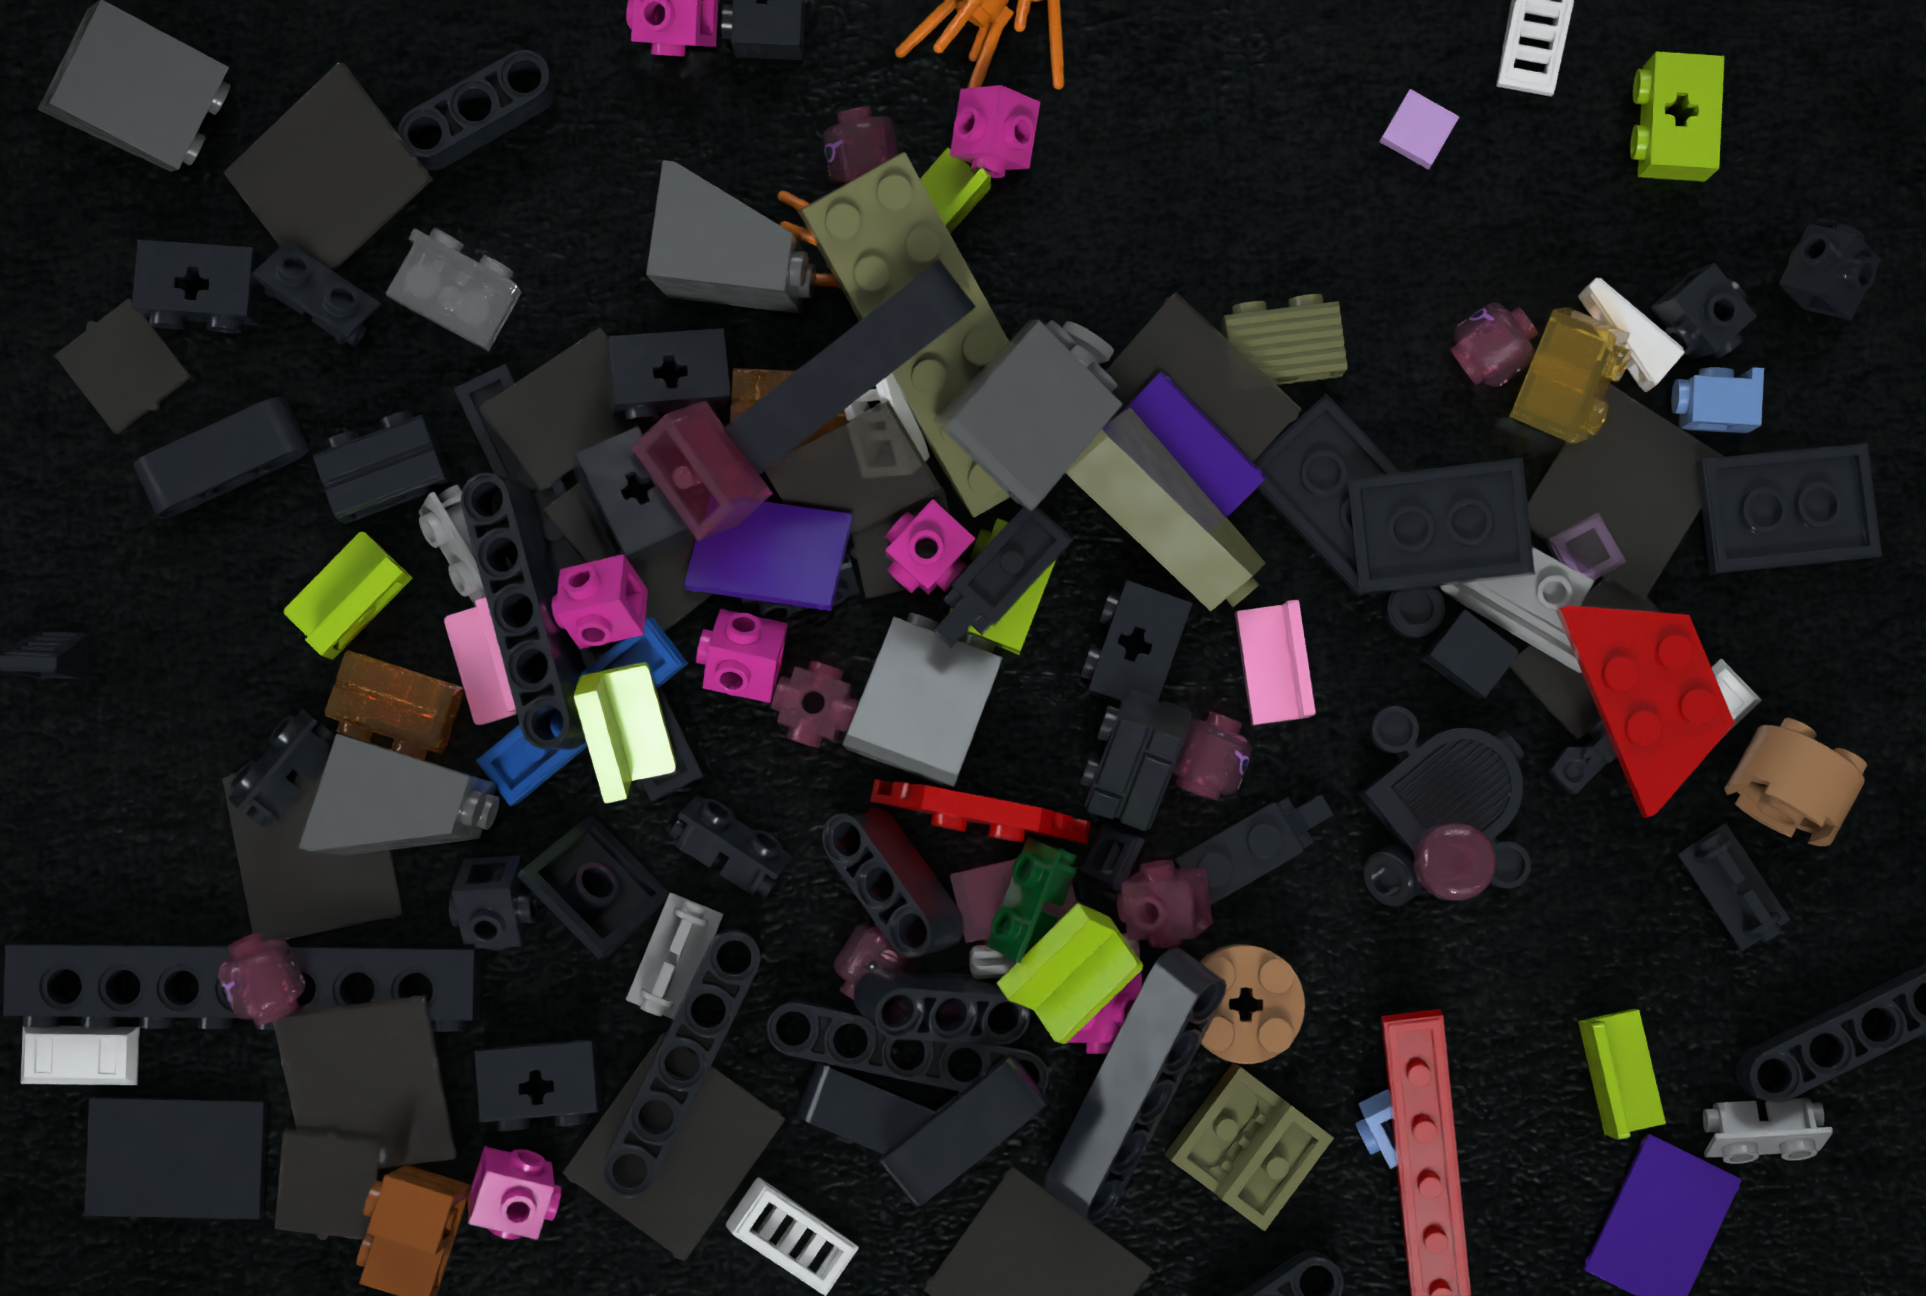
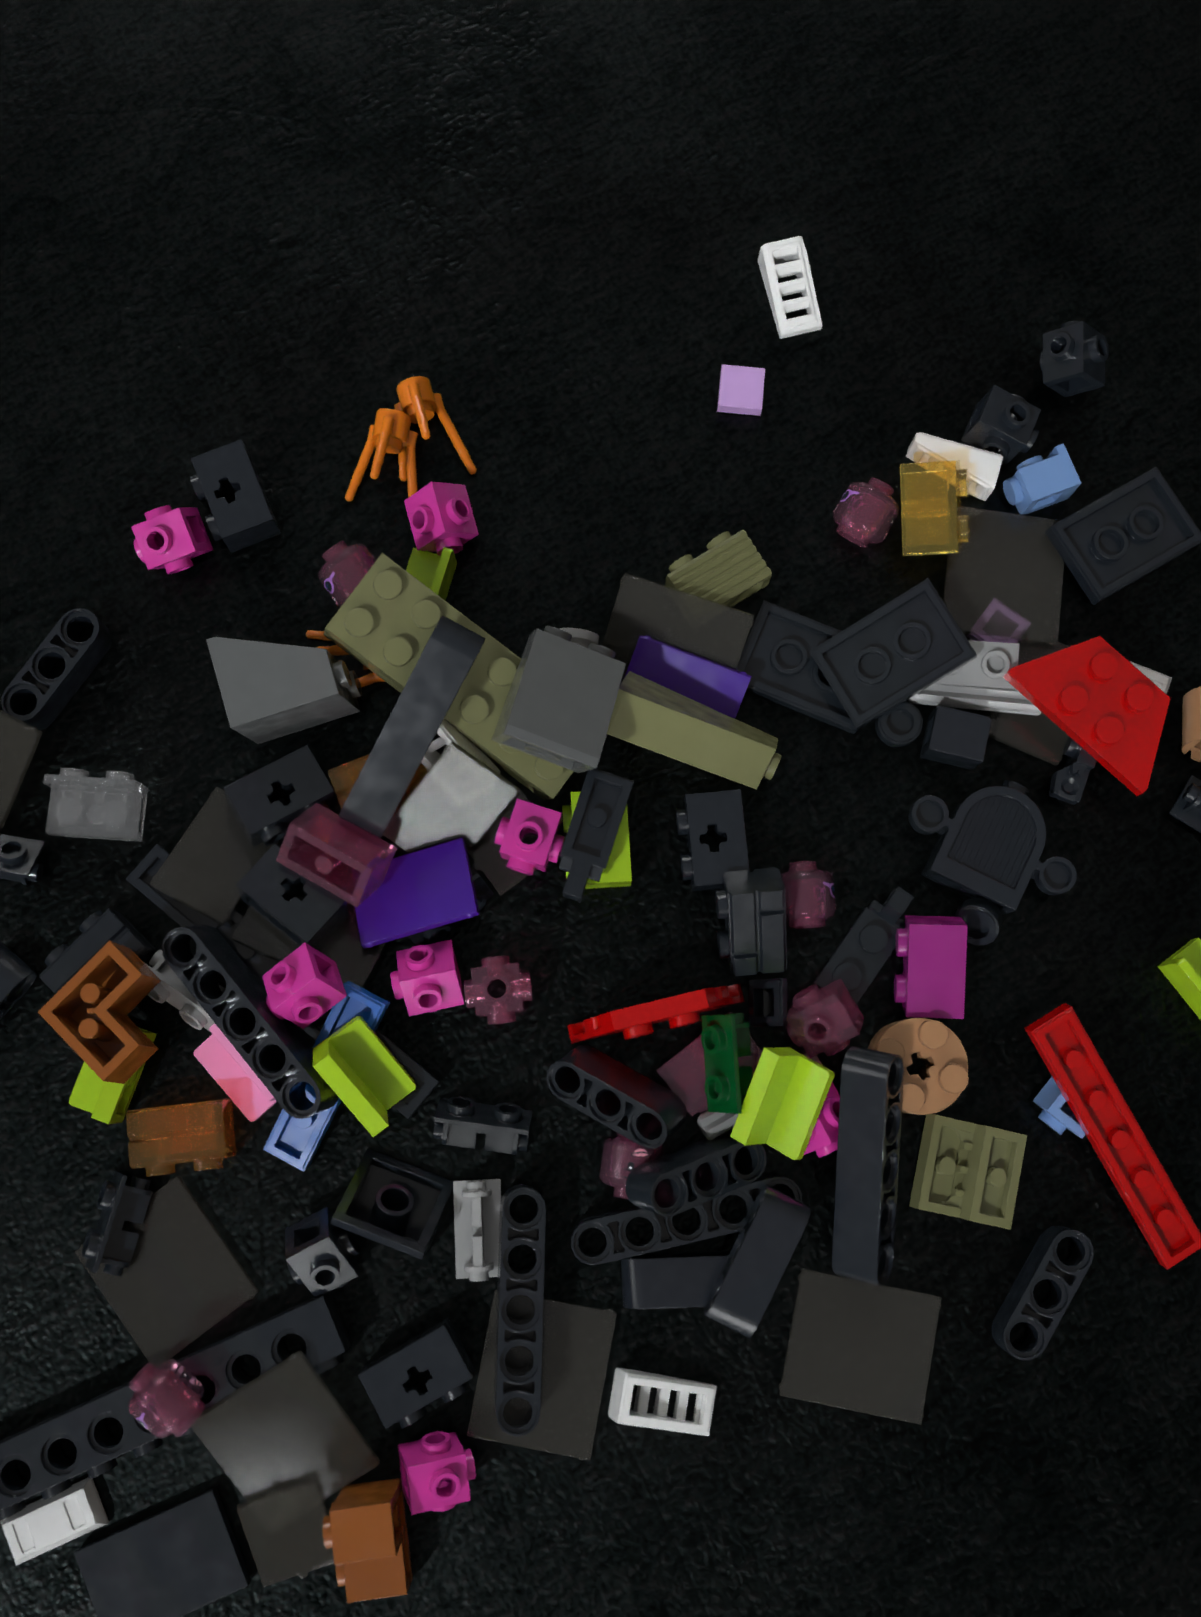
camera: 25 degrees left, 5 degrees down
dark grey slope [299,734,499,856] -> none
slope [843,612,1003,790] -> none
bright pink panel [1235,600,1315,726] -> none
clear pink head [1414,824,1496,900] -> none
lime brick [1630,52,1724,181] -> none
none -> dark orange brick [38,941,161,1084]
none -> magenta brick [894,915,968,1019]

